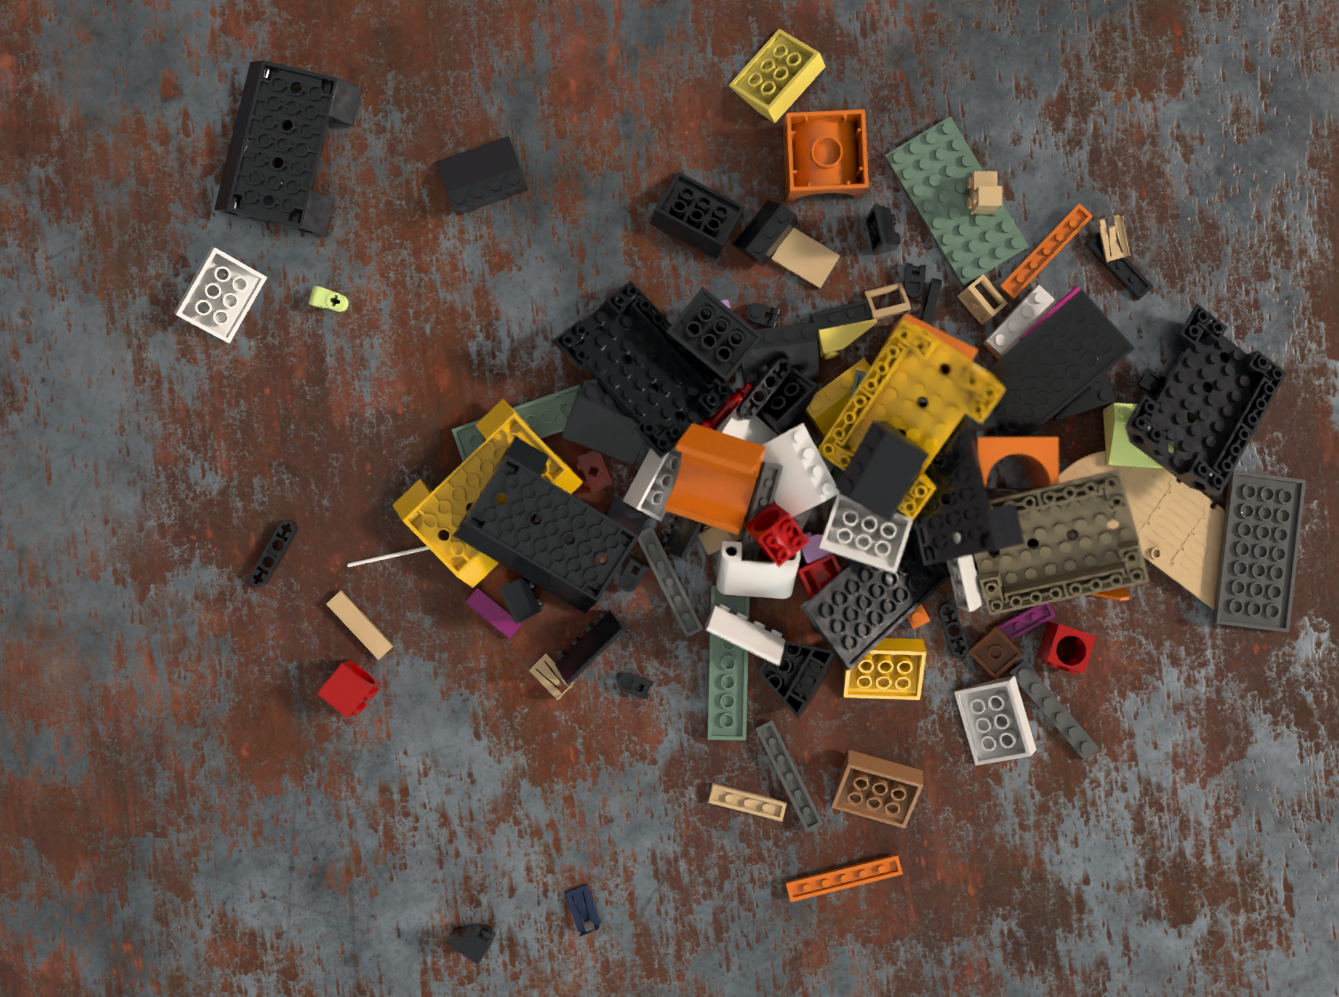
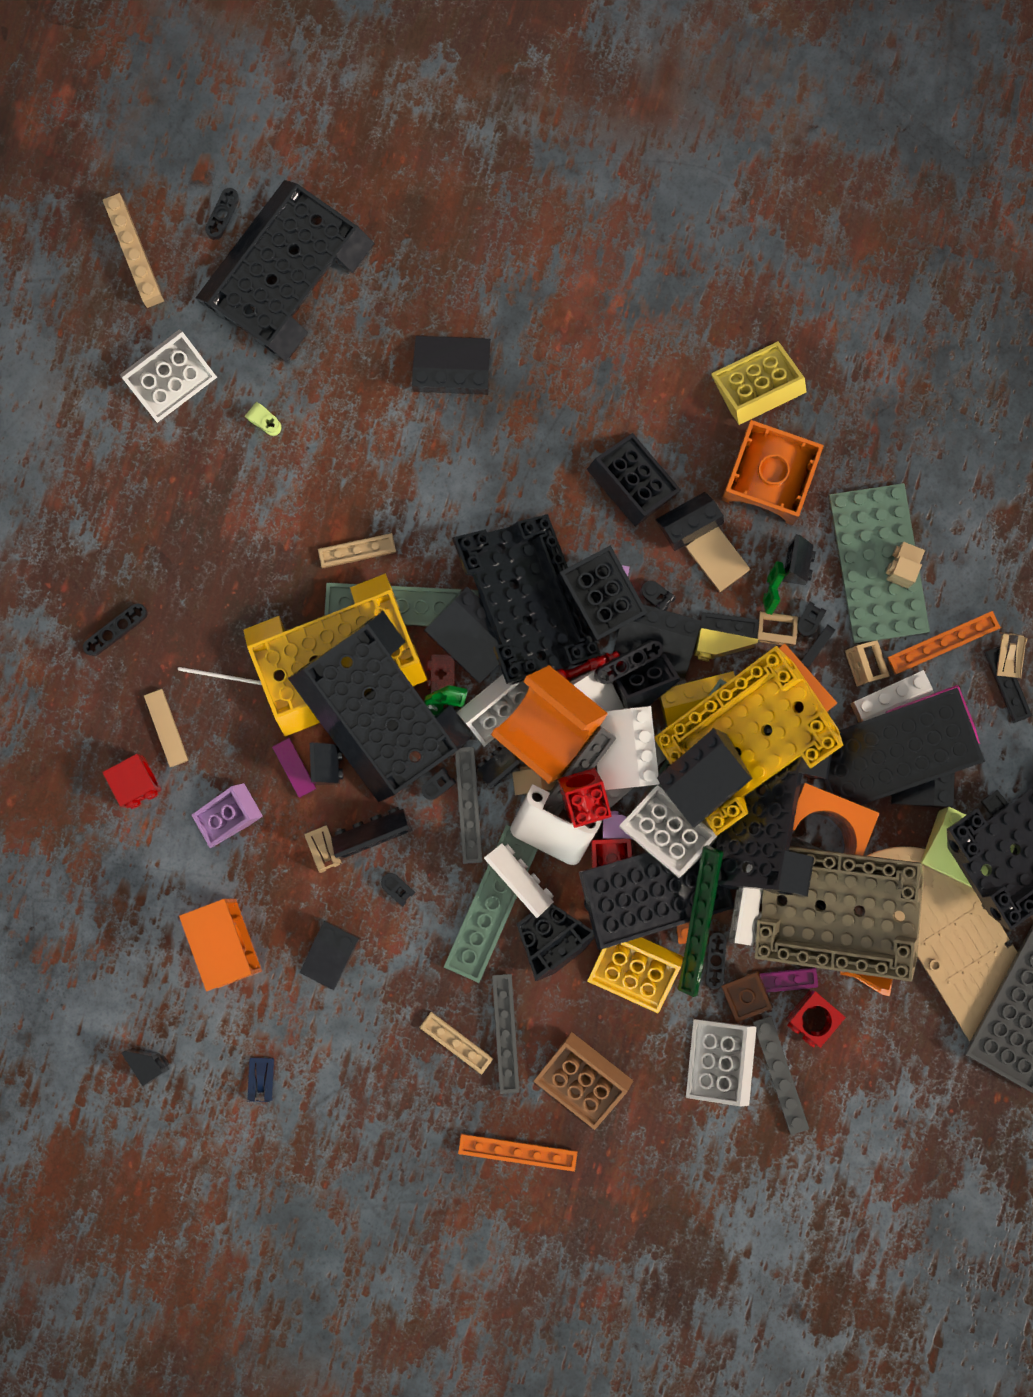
camera: 25 degrees right, 5 degrees down
none -> tan brick [103,193,164,308]
none -> orange piece [179,899,262,992]
none -> lavender slope [192,783,262,848]
none -> black beam [205,188,239,240]
none -> black slope [300,921,361,990]
none -> tan tile [318,533,396,568]
none -> green tile [424,685,467,716]
none -> dark green tile [678,845,723,997]
none -> green tile [763,561,786,615]

